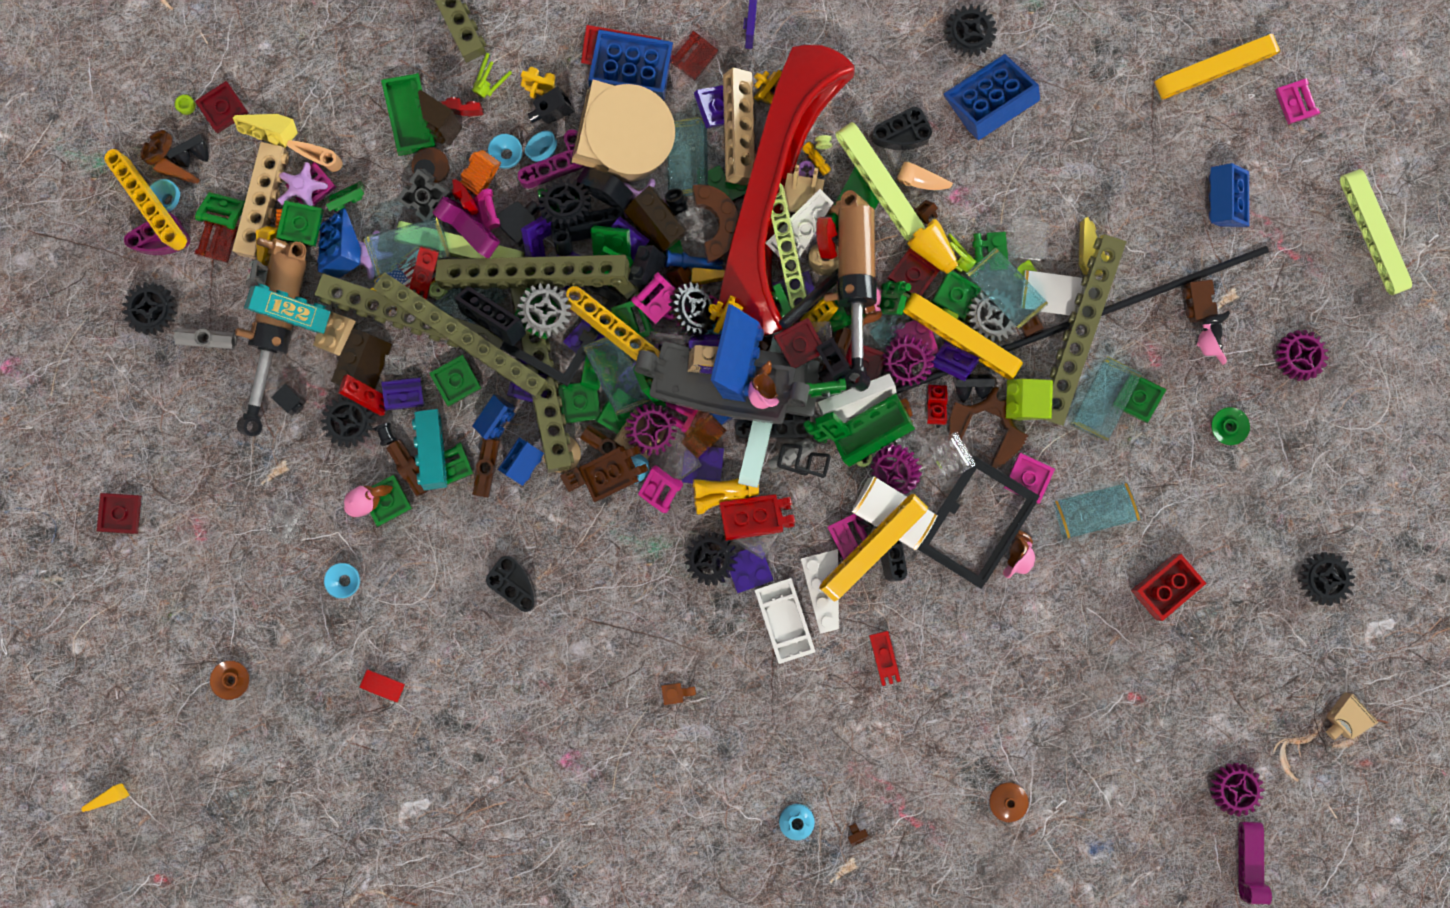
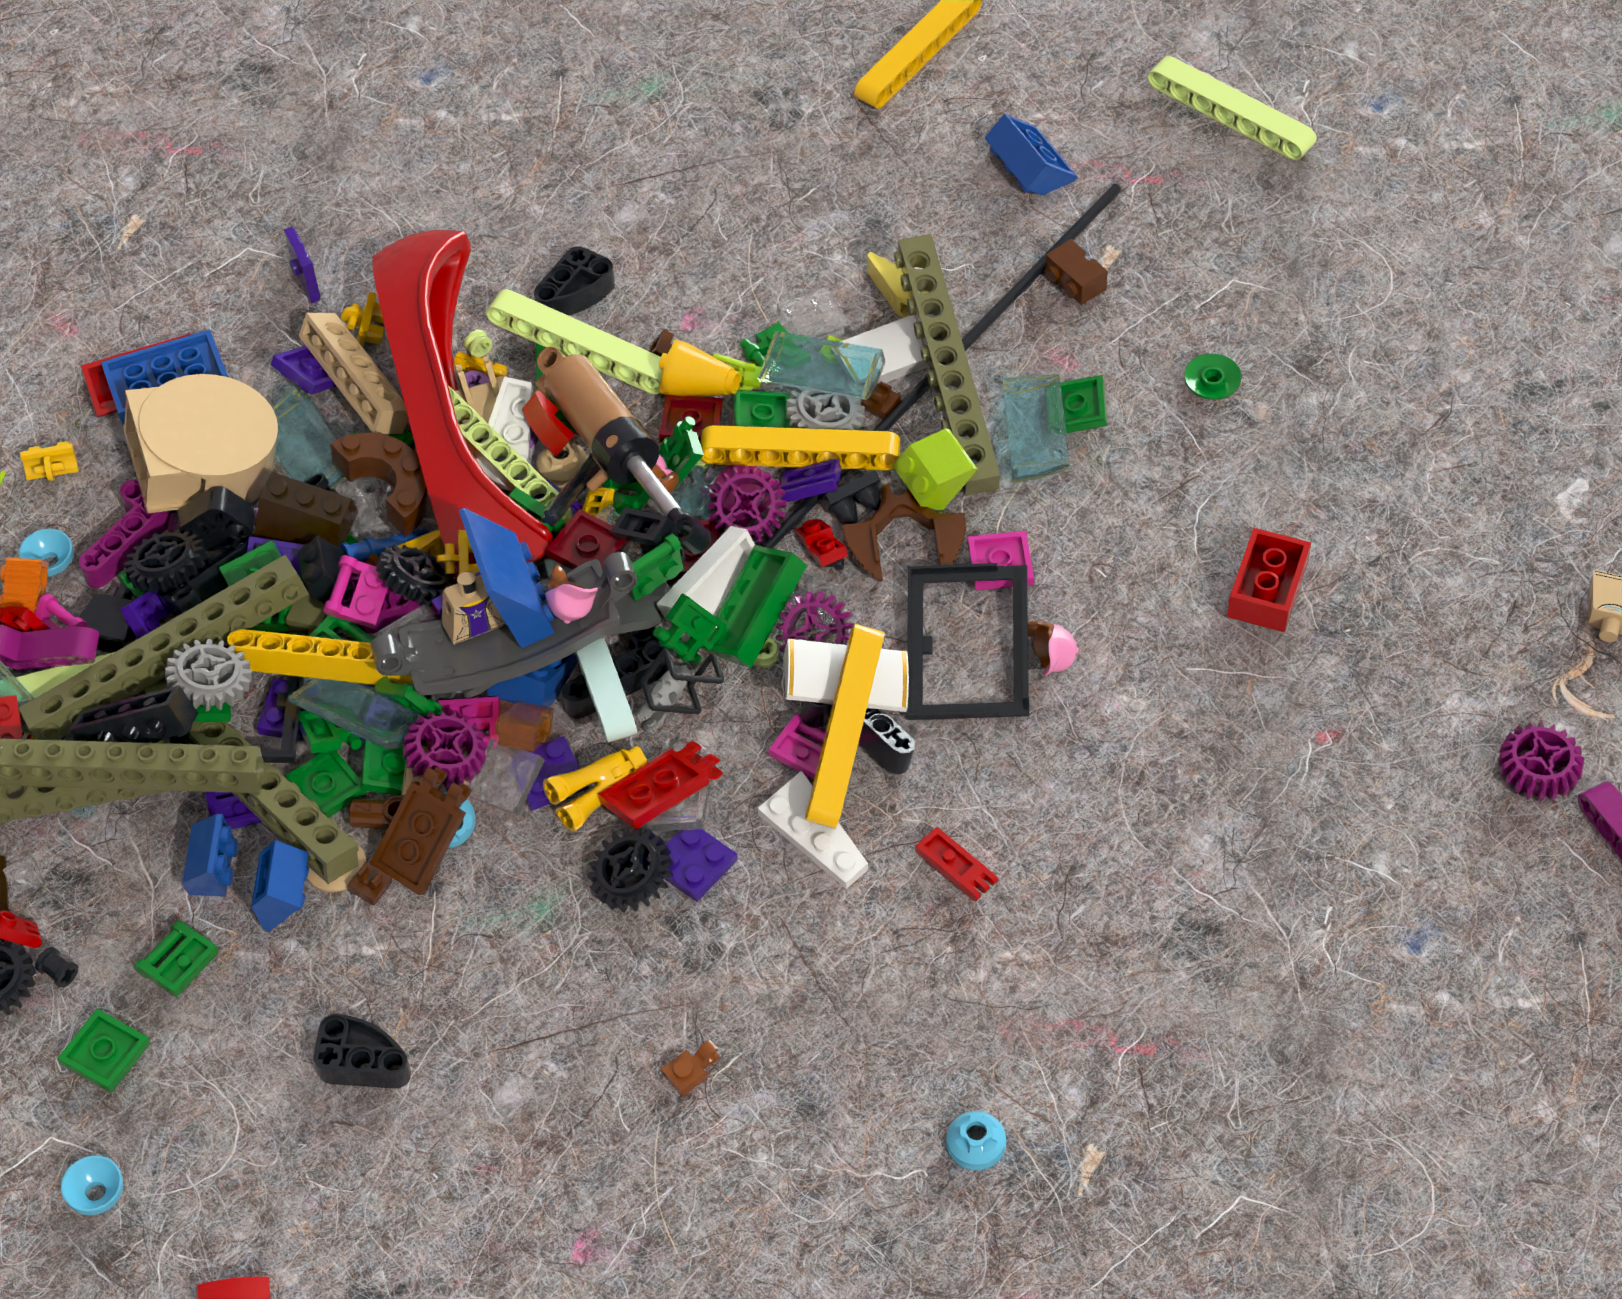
camera: 25 degrees left, 30 degrees down
bright pink hair [344,485,393,517] -> none
dark purple plate [381,378,424,411] -> none
reddish brown piece [386,439,429,497] -> none
teal brick [412,409,447,490] -> none
green plate [429,354,482,407] -> none
reddish brown piece [472,438,500,498] -> none
medium azure piece [525,131,557,161] -> none
black torso [527,86,575,124] -> none
dark pink plate [638,465,683,513] -> none
clear red plate [670,31,718,81] -> none
white slope [755,578,815,664] -> none
reddish brown tile [848,823,870,847] -> none
light nougat piece [896,162,953,190] -> none
clear plate [928,432,976,481] -> none
black gear [944,4,997,58] -> none
blue slope [944,54,1040,141] -> none
dark orange dish [989,783,1029,822] -> none
clear light blue slope [1053,483,1141,539] -> none
hair [1197,311,1230,365] -> none
magenta gear [1274,330,1329,381] -> none
dark pink plate [1275,78,1320,125] -> none
black gear [1298,552,1355,606] -> none

